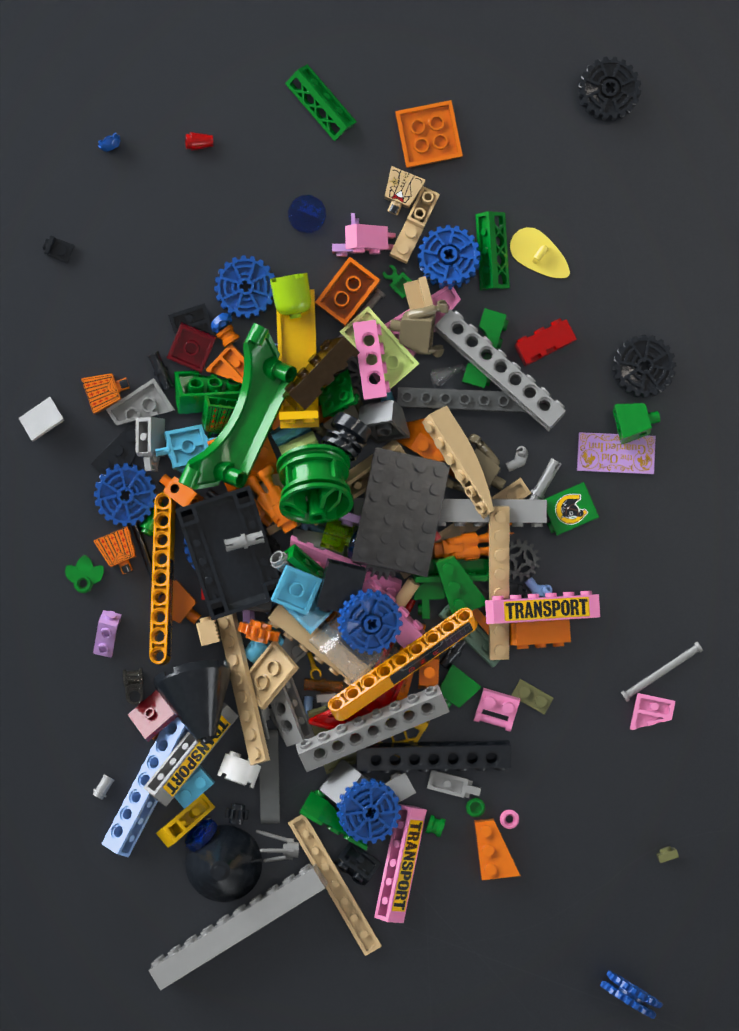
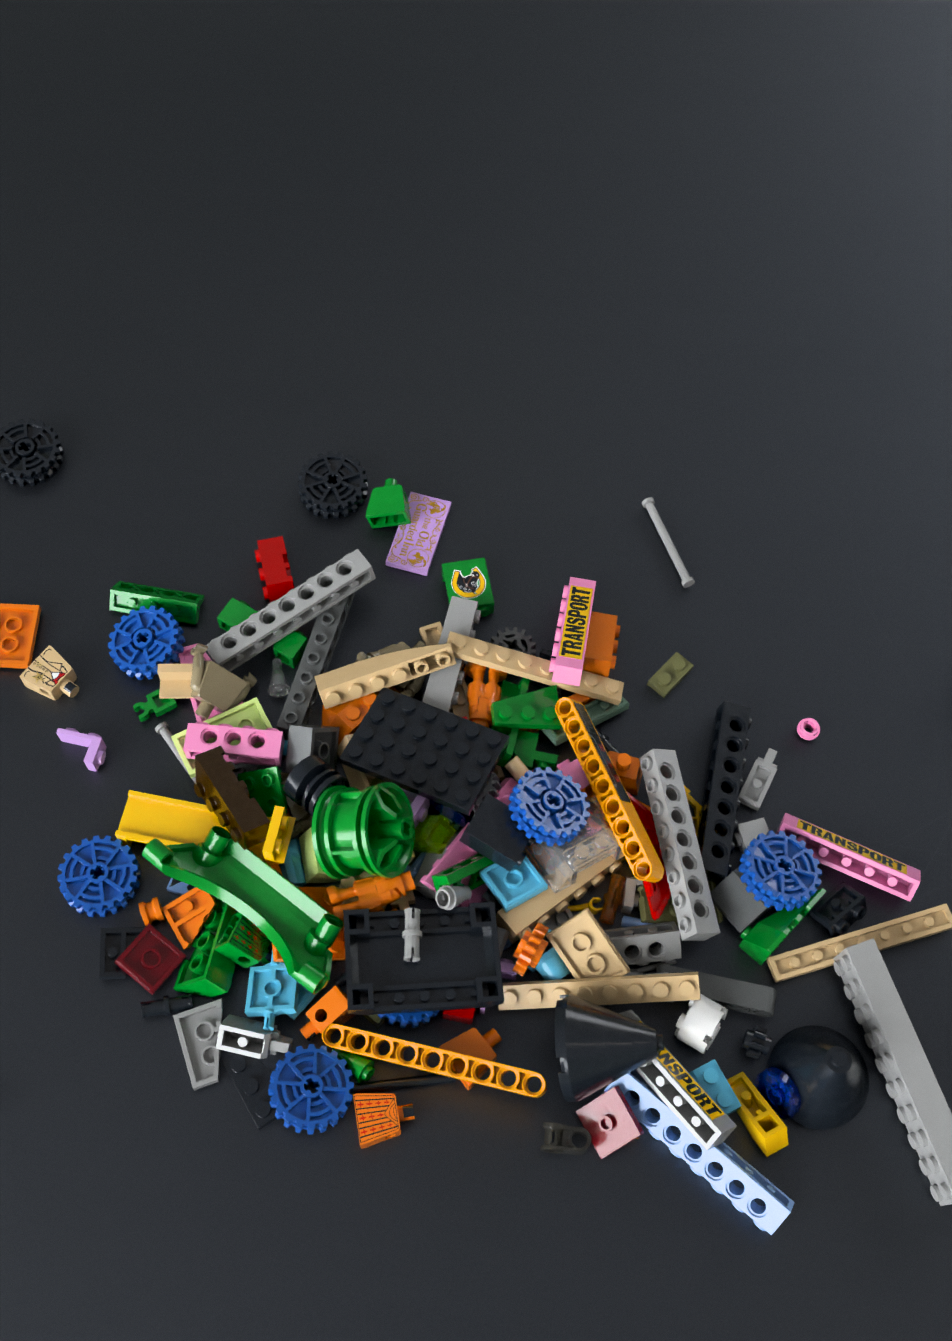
camera: 80 degrees left, 25 degrees down
piece [19,397,64,442] -> none
green plate [65,555,104,593] -> none
orange torso [81,373,130,414] -> none
lavender bracket [93,610,122,658] -> none
light grey pin [93,774,115,800] -> none
tan brick [196,616,222,646] -> none
blue plate [211,313,232,333] -> none
light grey plant [256,830,299,863] -> none
lime cylinder [270,273,311,319] -> none
medium azure tile [271,564,322,615] -> none
clear blue tile [288,195,326,233] -> none
orange brick [315,257,380,327] -> none
bright pink hinge [345,224,396,254] -> none
tan slope [389,186,440,264] -> none
green wheel [425,815,446,838] -> none
green torso [440,664,481,709] -> none
green plate [466,798,485,817] -> none
bright pink plate [474,688,520,732] -> none
orange wedge [474,818,520,880] -> none
light grey arm [505,446,528,472] -> none
light yellow shield [510,227,570,278] -> none
light blue arm [524,577,553,597] -> none
light grey pin [528,458,562,500] -> none
bright pink wing [630,693,676,730] -> none
olive plate [656,846,679,863] -> none

